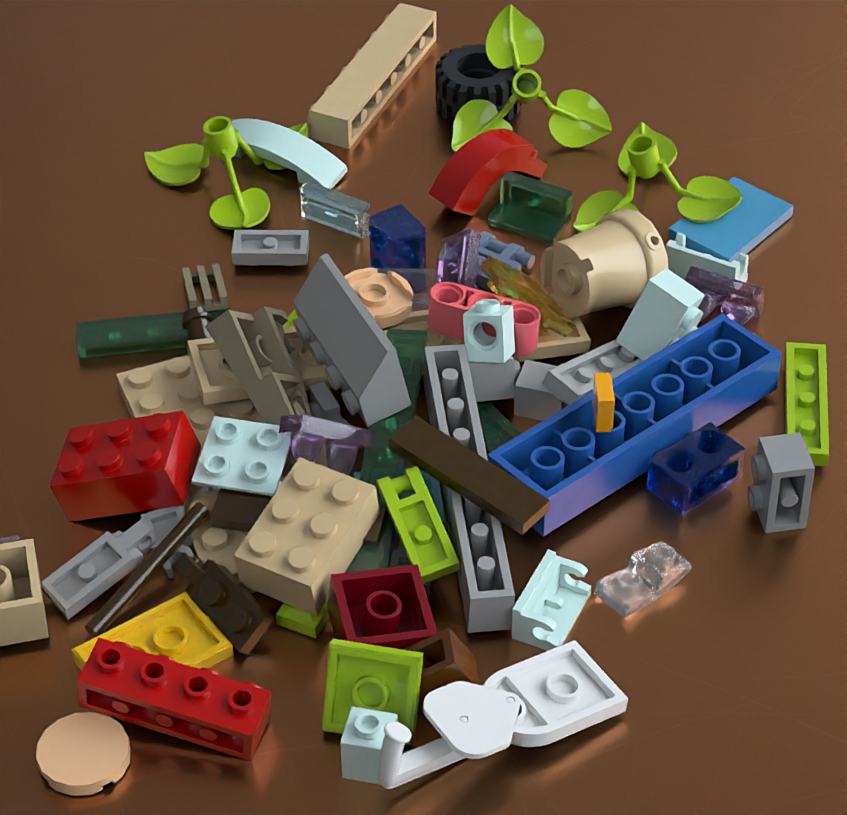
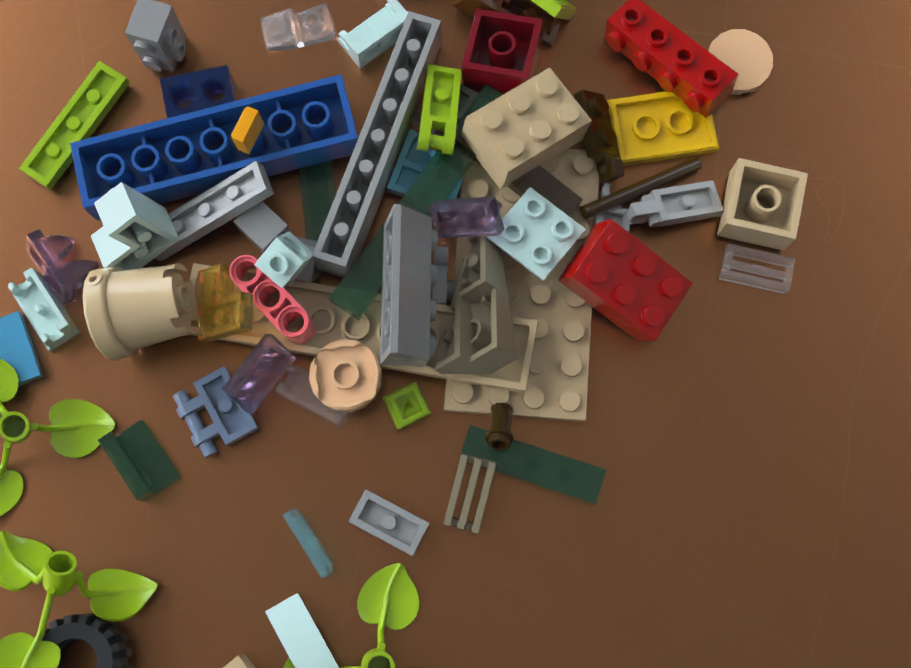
camera: 155 degrees left, 35 degrees up
clear blue brick [369,204,426,292] -> none
dark brown tile [389,415,550,535] -> none
red arch [428,129,548,216] -> none

